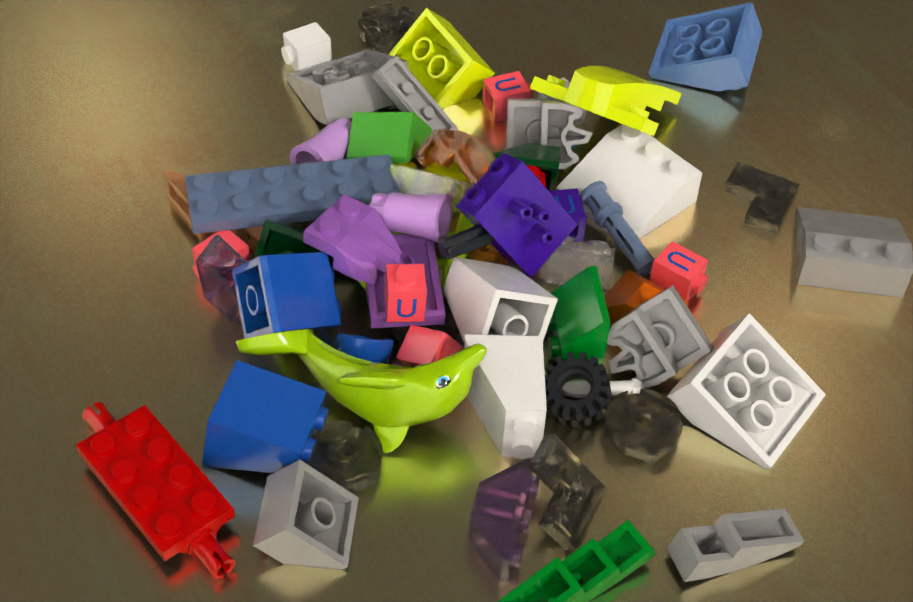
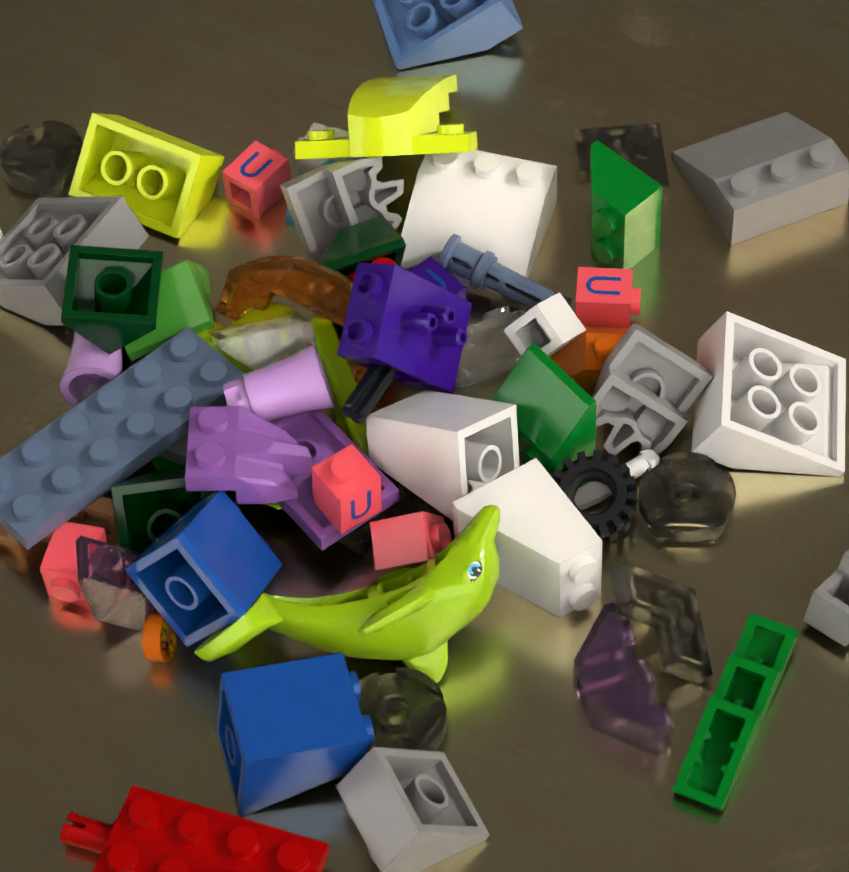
camera: 25 degrees left, 5 degrees up
blue hair [335,333,393,364] -> none
light grey tile [371,55,459,150] -> none
none -> dark green slope [61,245,163,355]
none -> orange tile [142,612,177,663]
none -> white brick [503,292,586,357]
none -> green slope [590,140,663,269]

